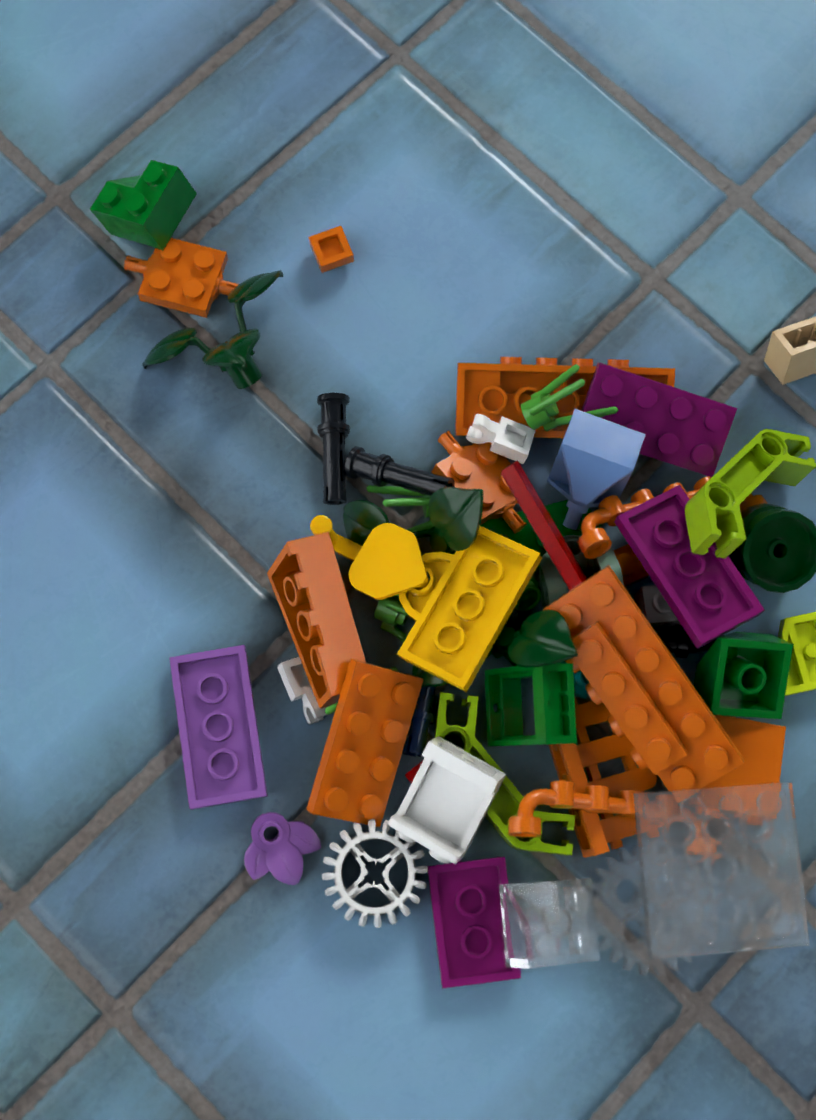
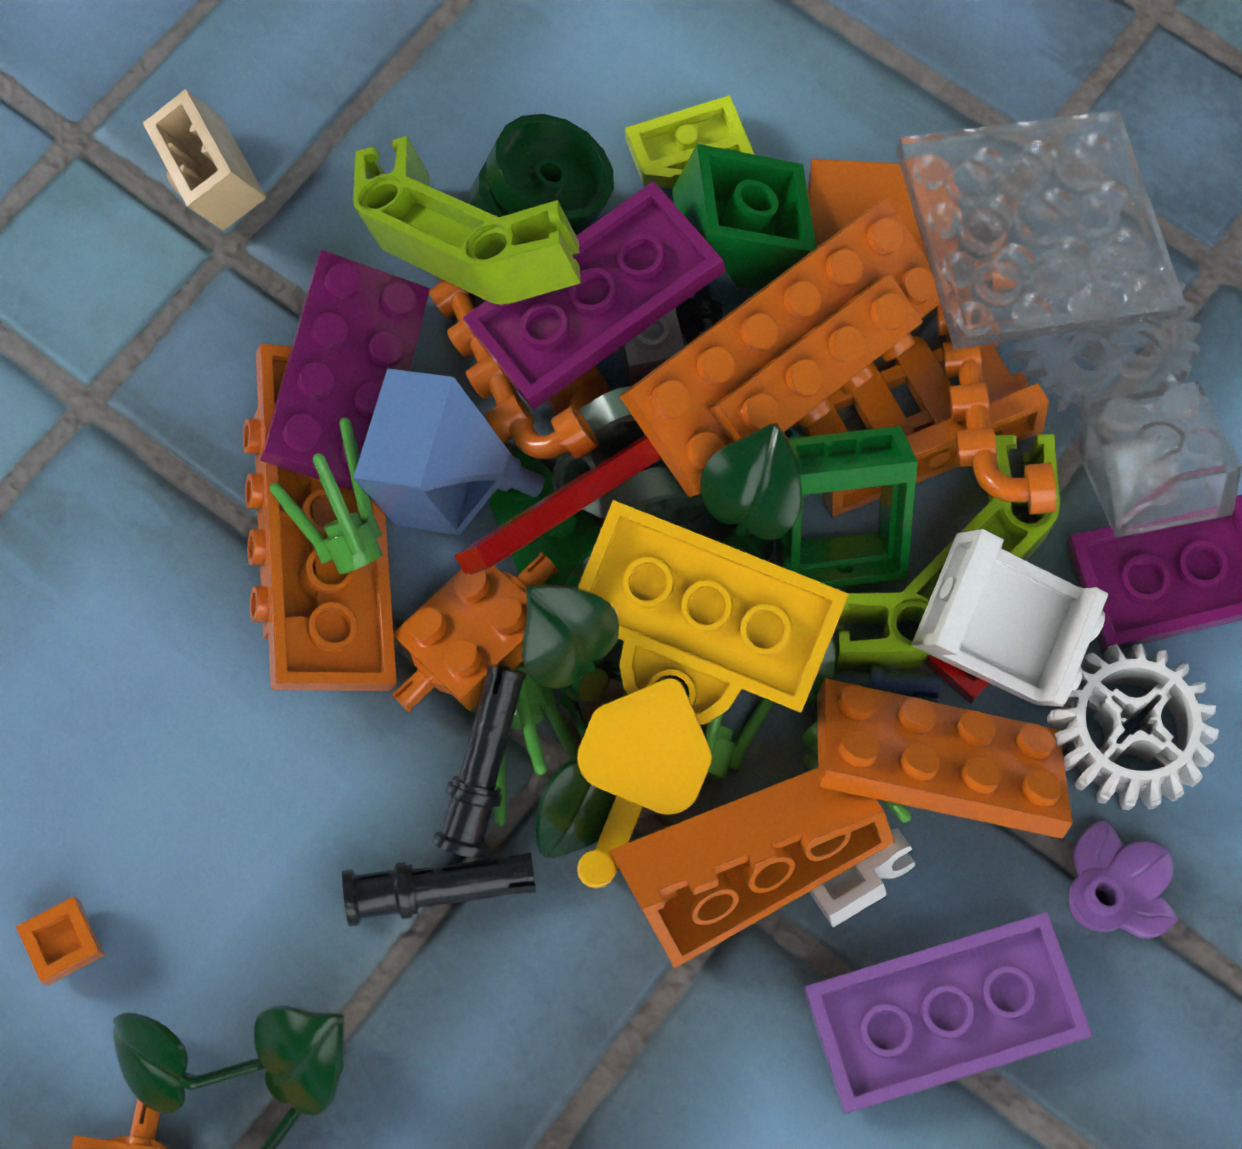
camera: 90 degrees left, 5 degrees down
white plate [466,414,535,464] -> none

